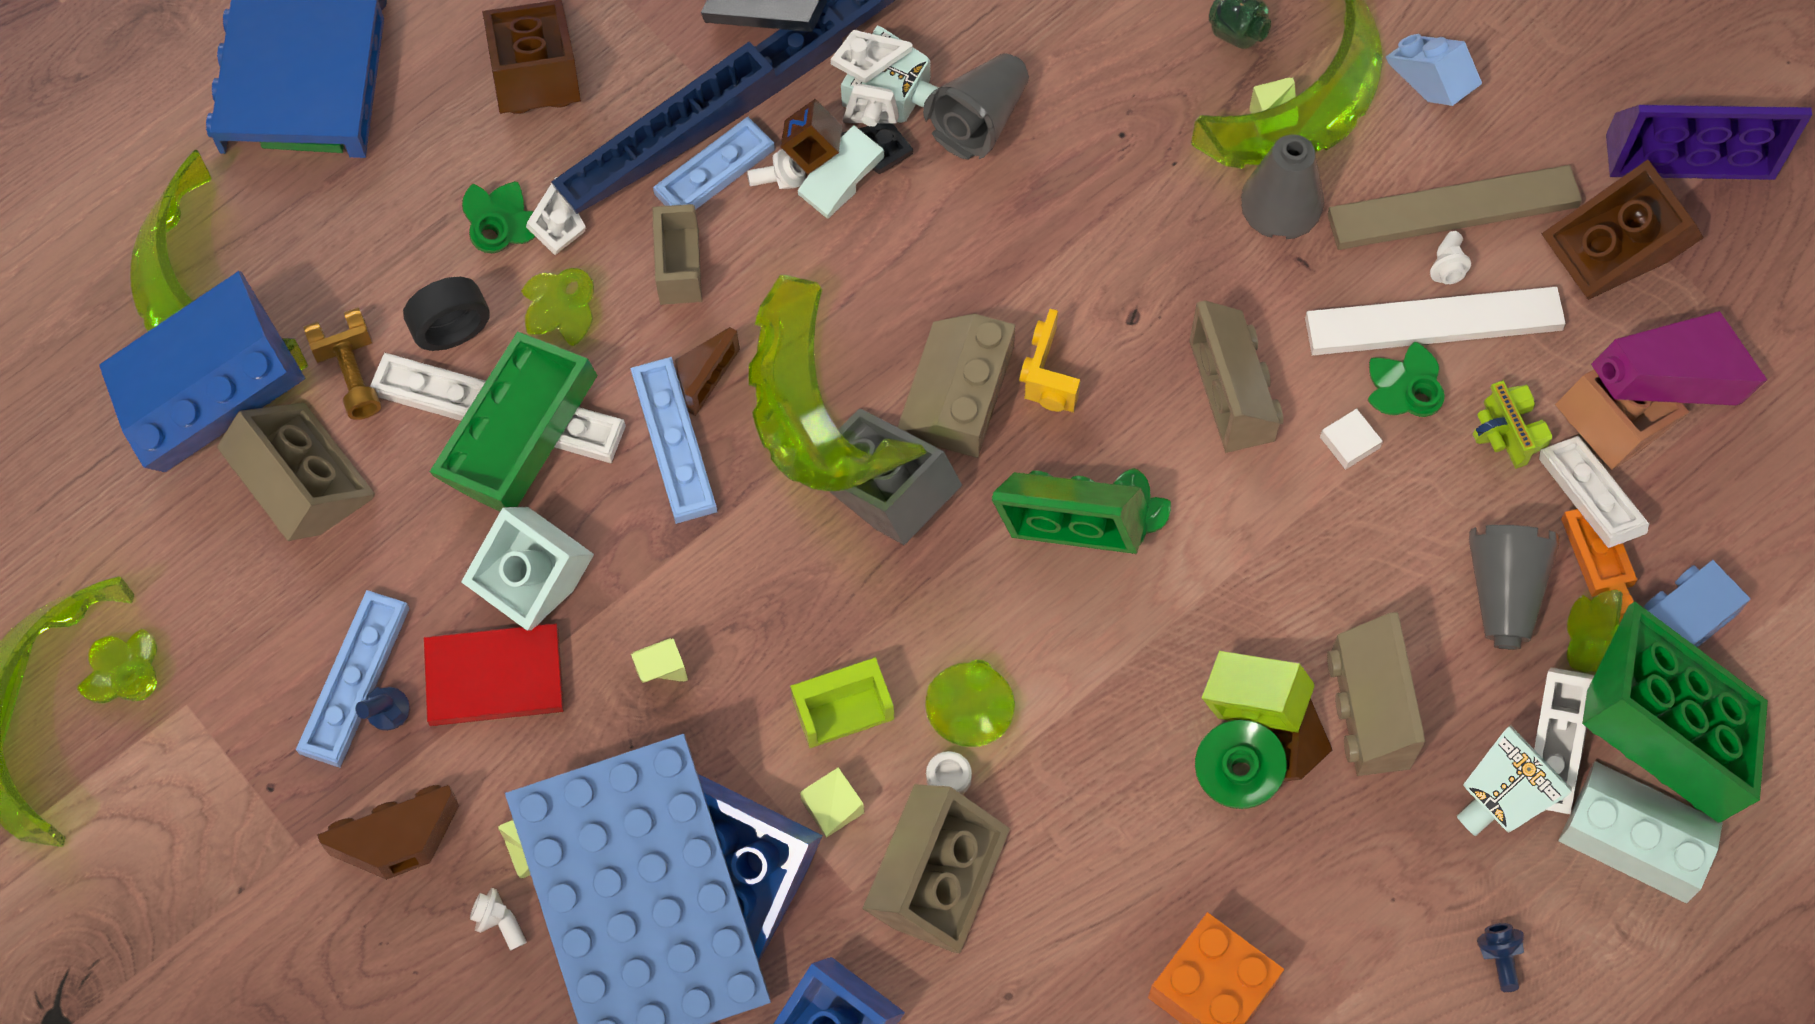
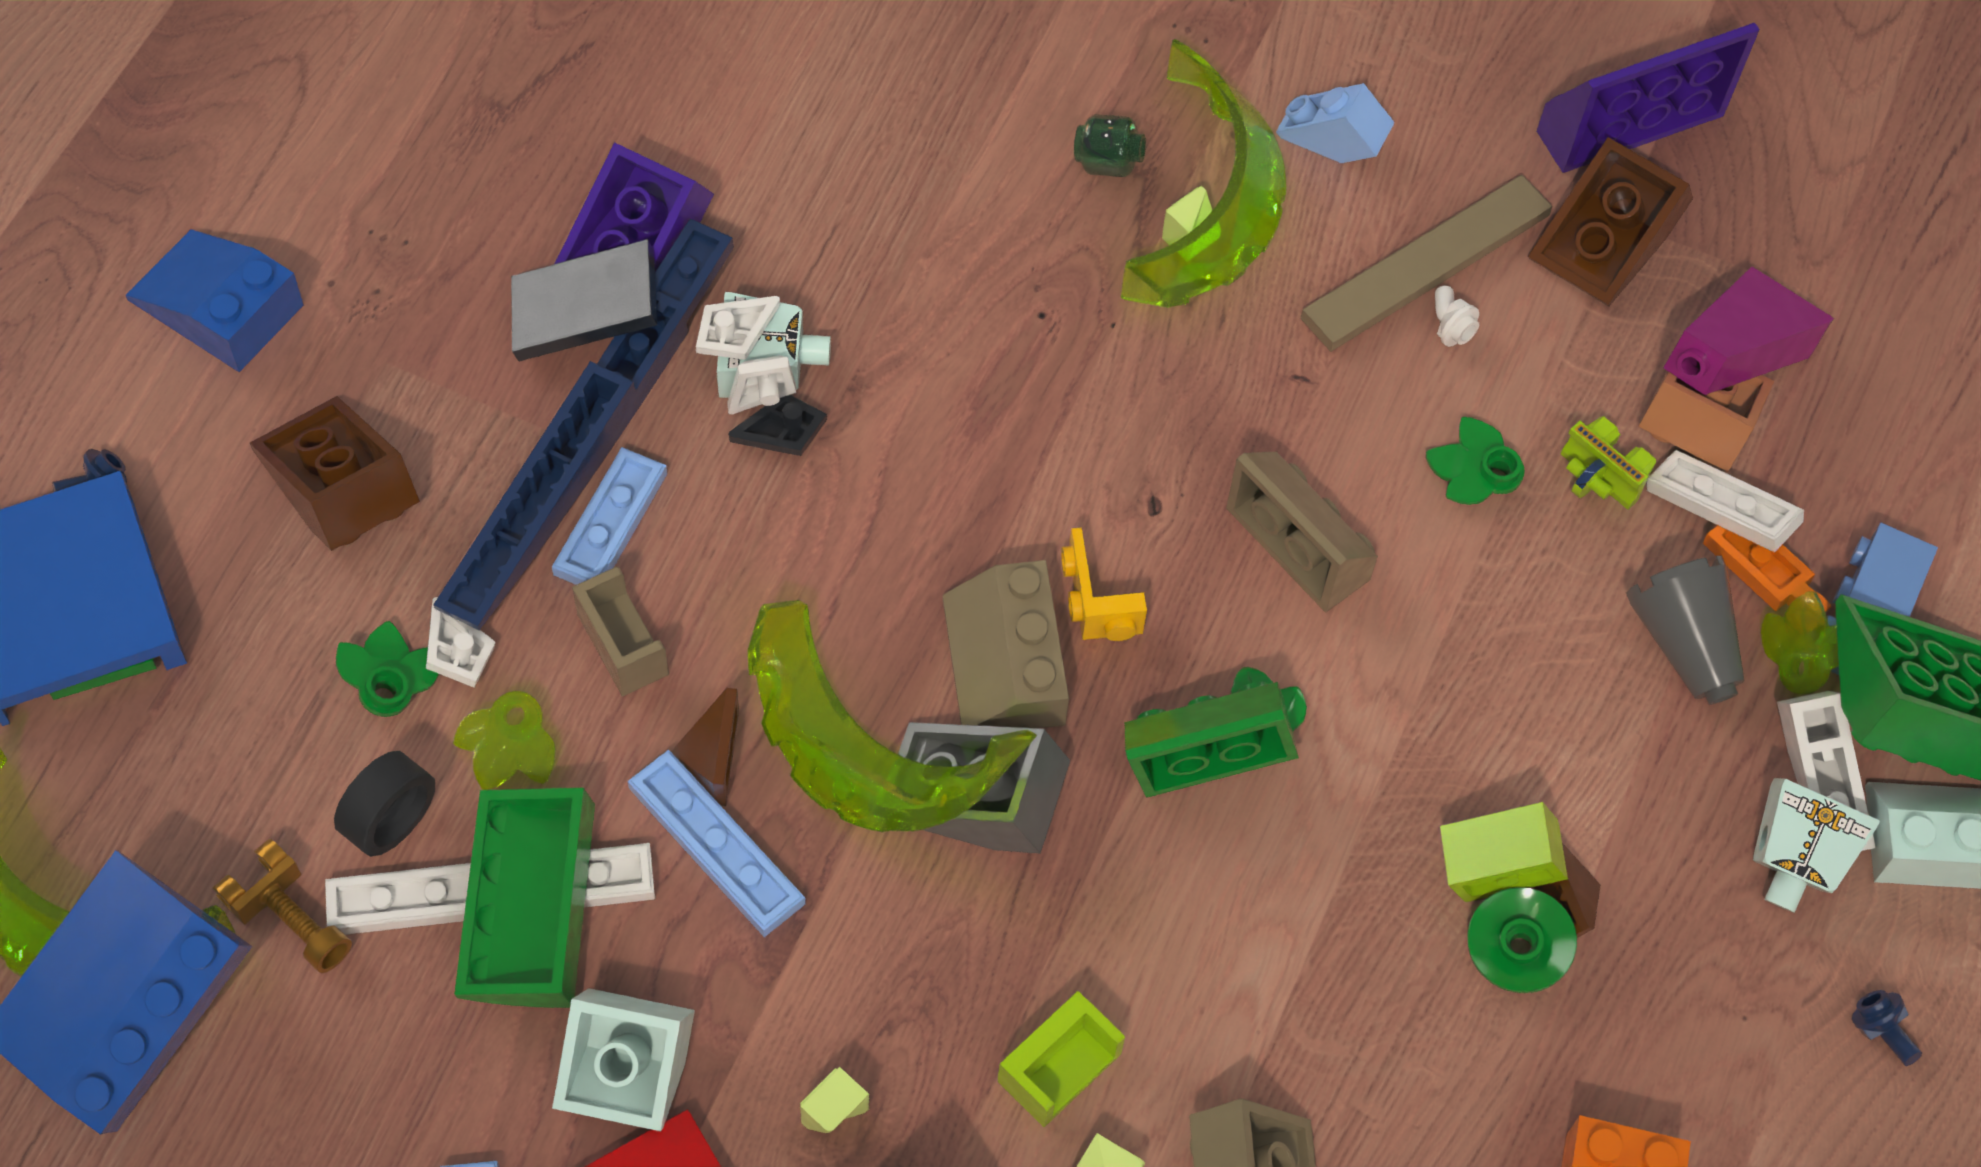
camera: 30 degrees left, 5 degrees down
dark tan slope [217,402,375,541] -> none
white plate [747,149,806,189] -> none
reddish brown brick [780,99,842,174] -> none
light aqua slope [798,125,884,219] -> none
dark grey cone [923,53,1029,160] -> none
clear neon green dish [925,660,1015,747] -> none
white tile [926,751,972,795] -> none
dark grey cone [1241,135,1324,239] -> none
white tile [1305,287,1566,356] -> none
white tile [1320,409,1383,470] -> none
dark tan slope [1327,612,1425,776] -> none

